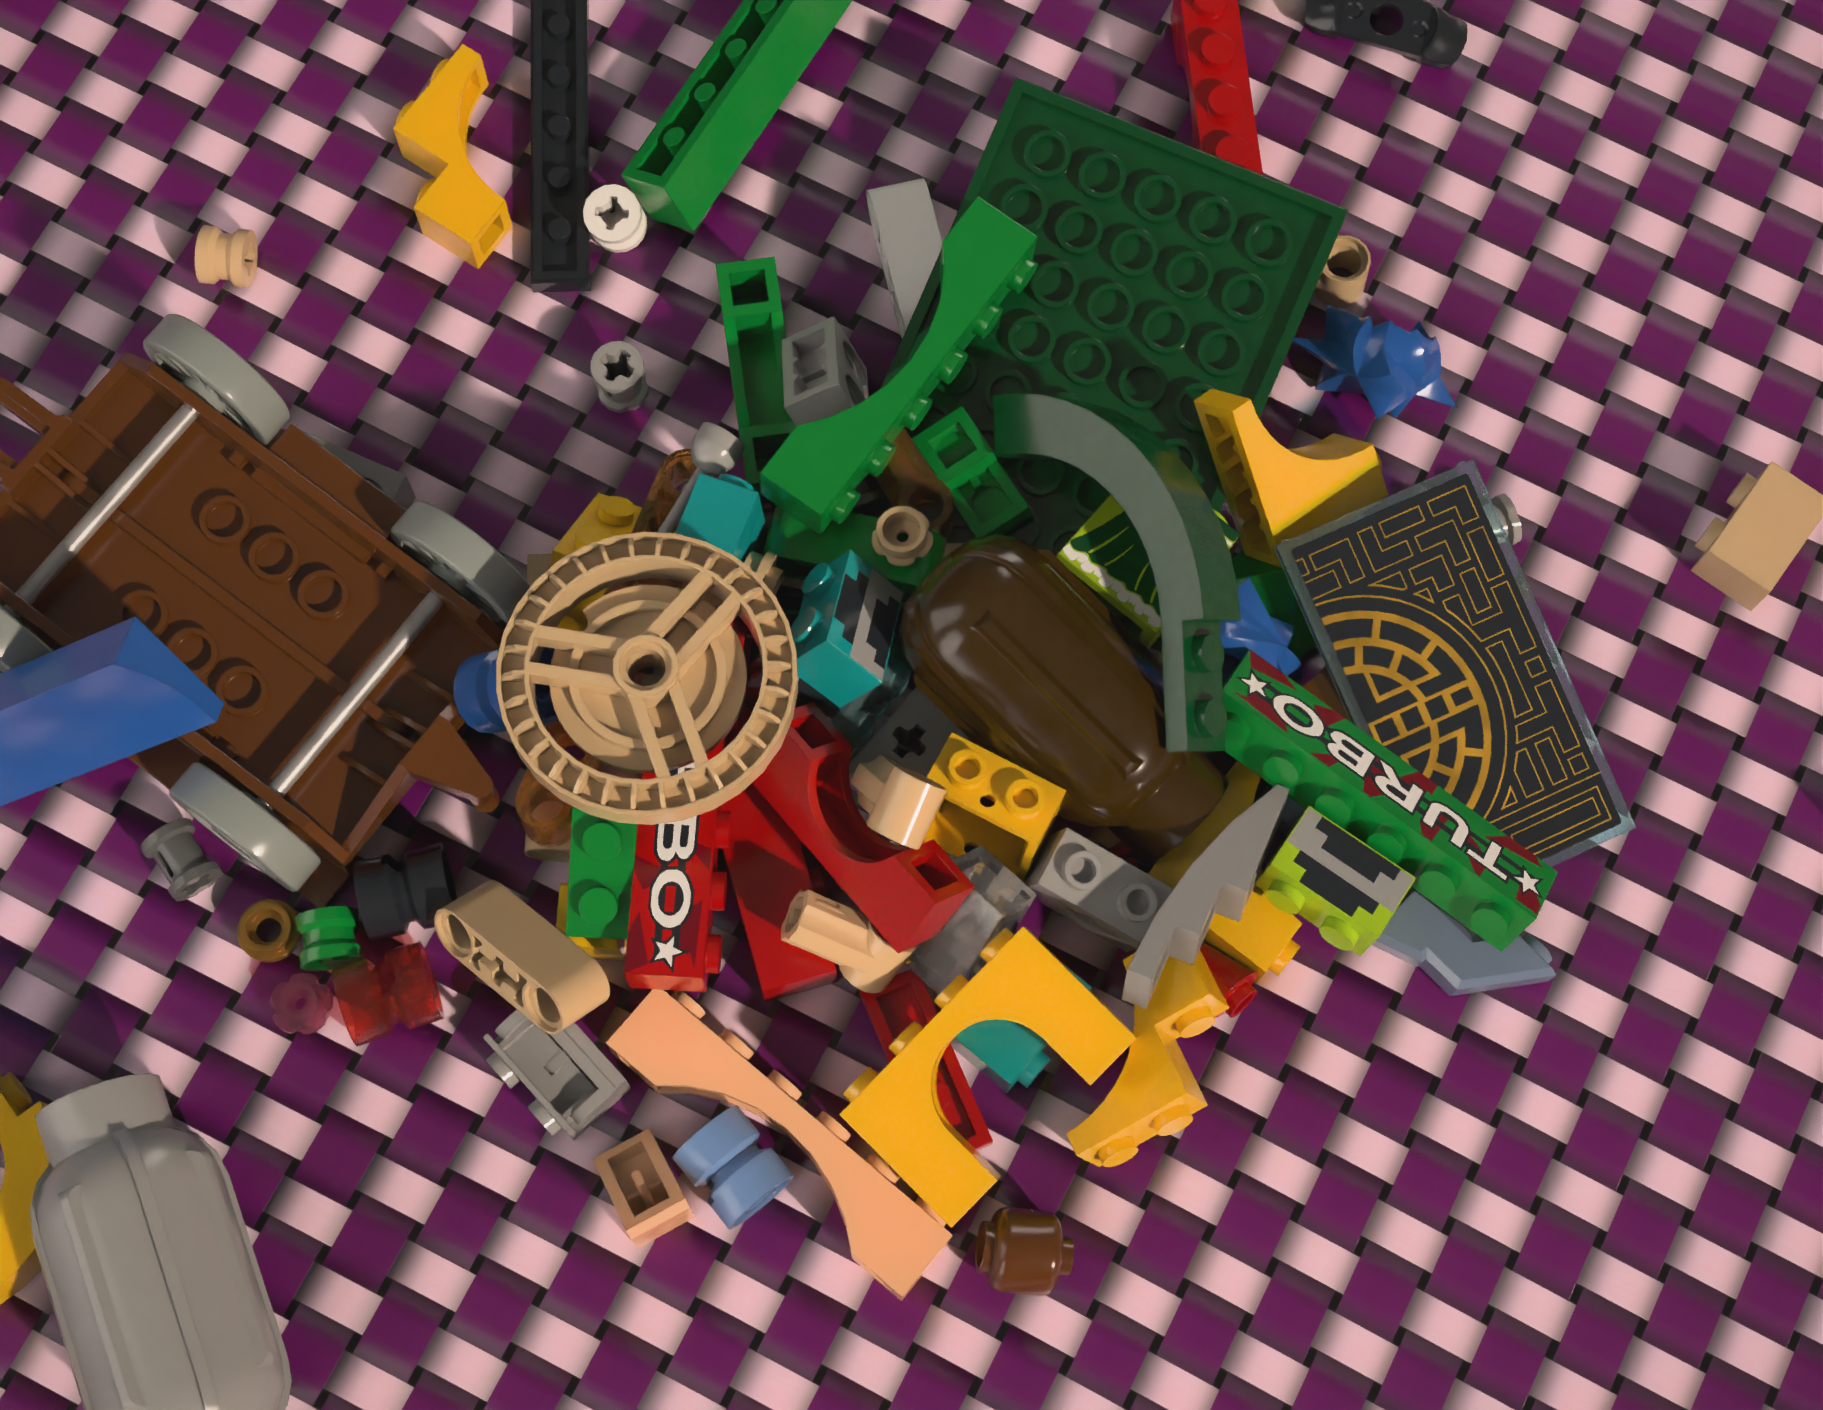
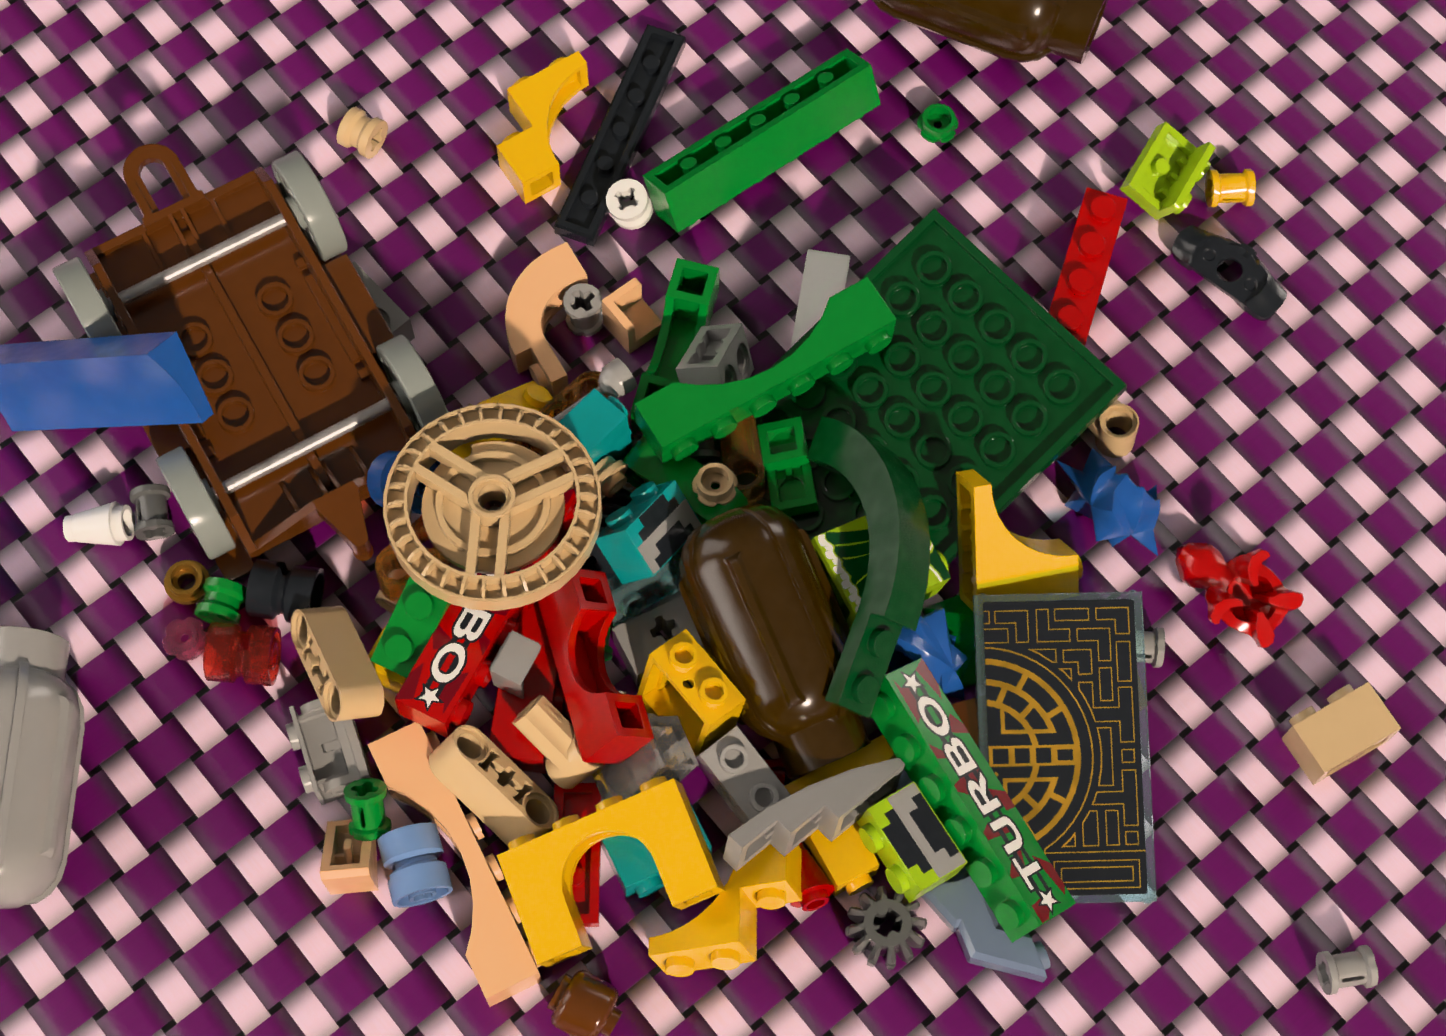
camera: 25 degrees right, 5 degrees down
tan piece [850,754,947,849] -> none
none -> white cone [63,501,135,546]
none -> green bush [343,778,392,841]
none -> tan beam [429,725,559,846]
none -> light grey slope [489,630,541,699]
none -> light nougat arch [505,242,588,400]
none -> light nougat panel [601,278,662,354]
none -> dark grey gear [845,886,927,970]
none -> red animal [1175,542,1304,648]

